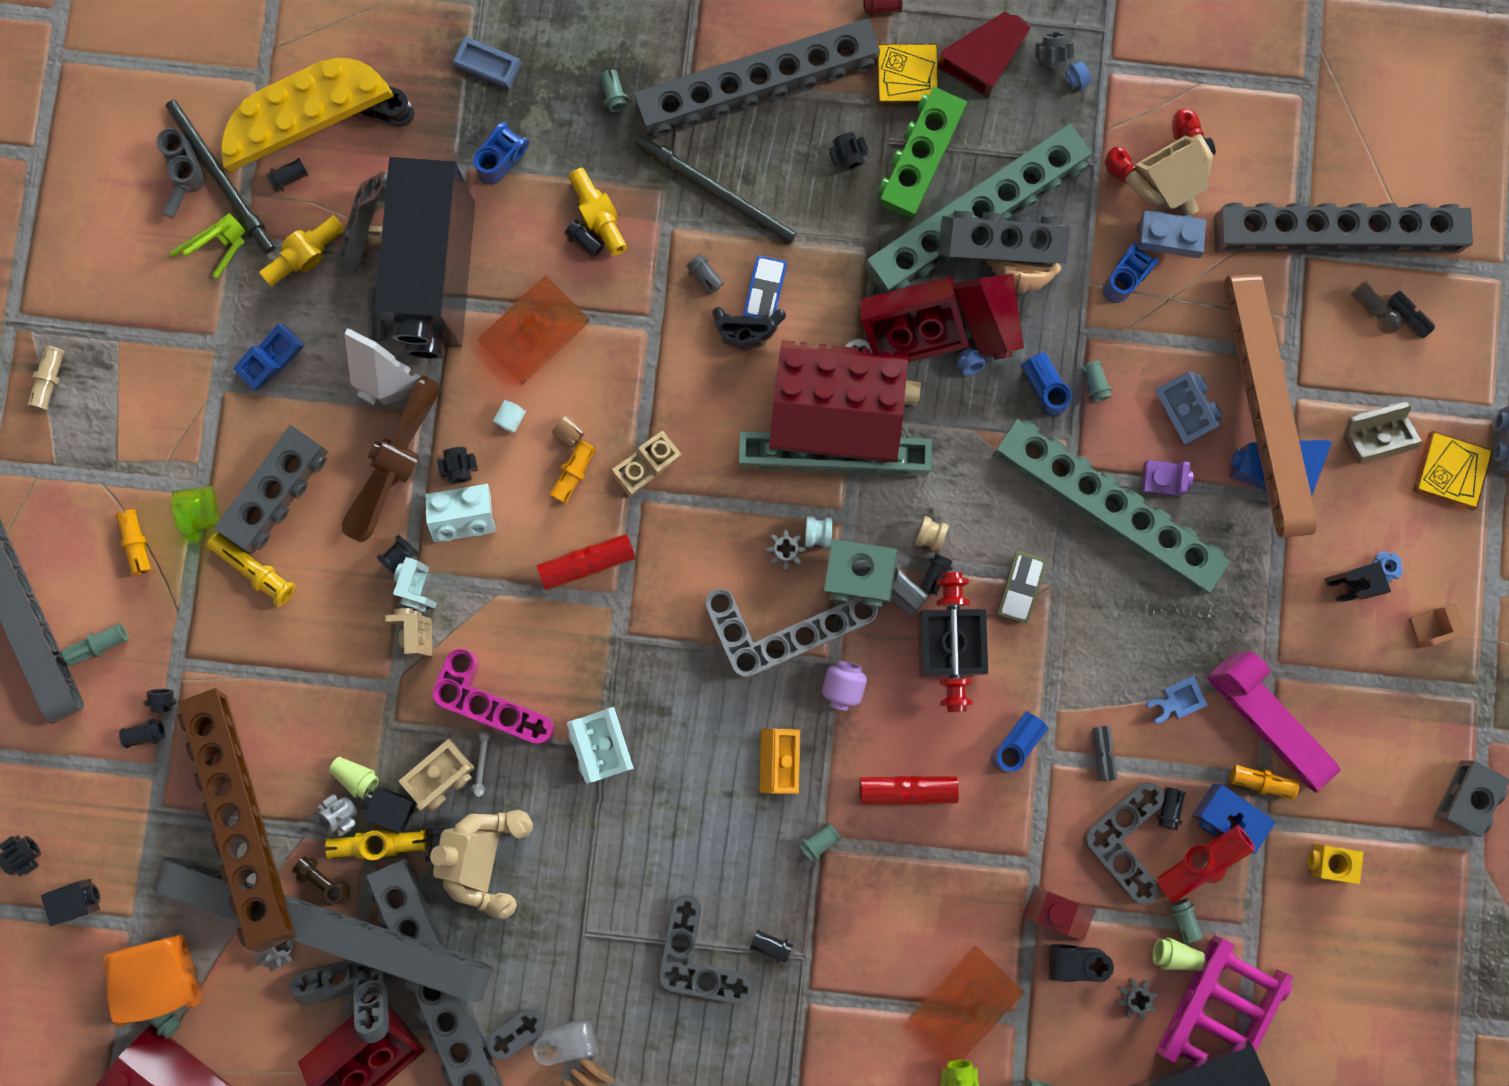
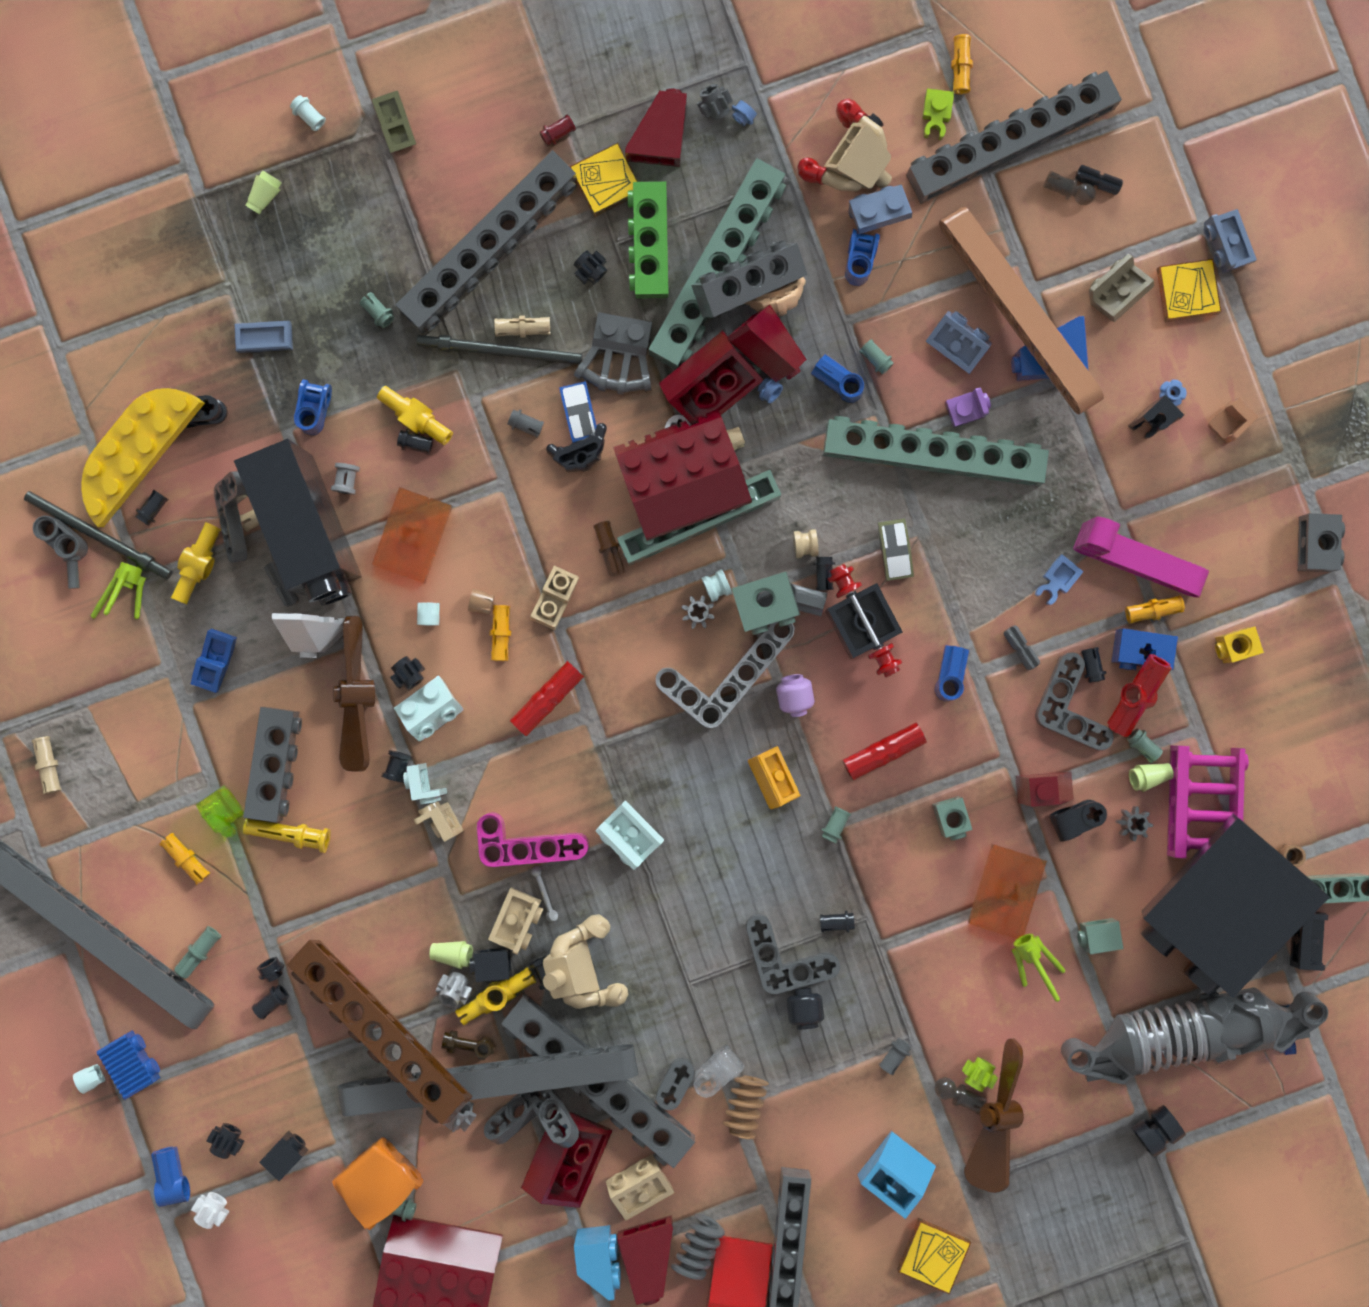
camera: 25 degrees left, 5 degrees up
none -> light grey bush [331,463,360,495]
none -> tan pin [494,316,551,338]
none -> dark grey plate [574,312,652,395]
none -> reddish brown axle [593,521,625,577]
none -> black head [787,988,824,1030]
none -> lime plate [922,88,954,140]
none -> sand green brick [932,796,973,841]
none -> light orange pin [951,34,973,95]

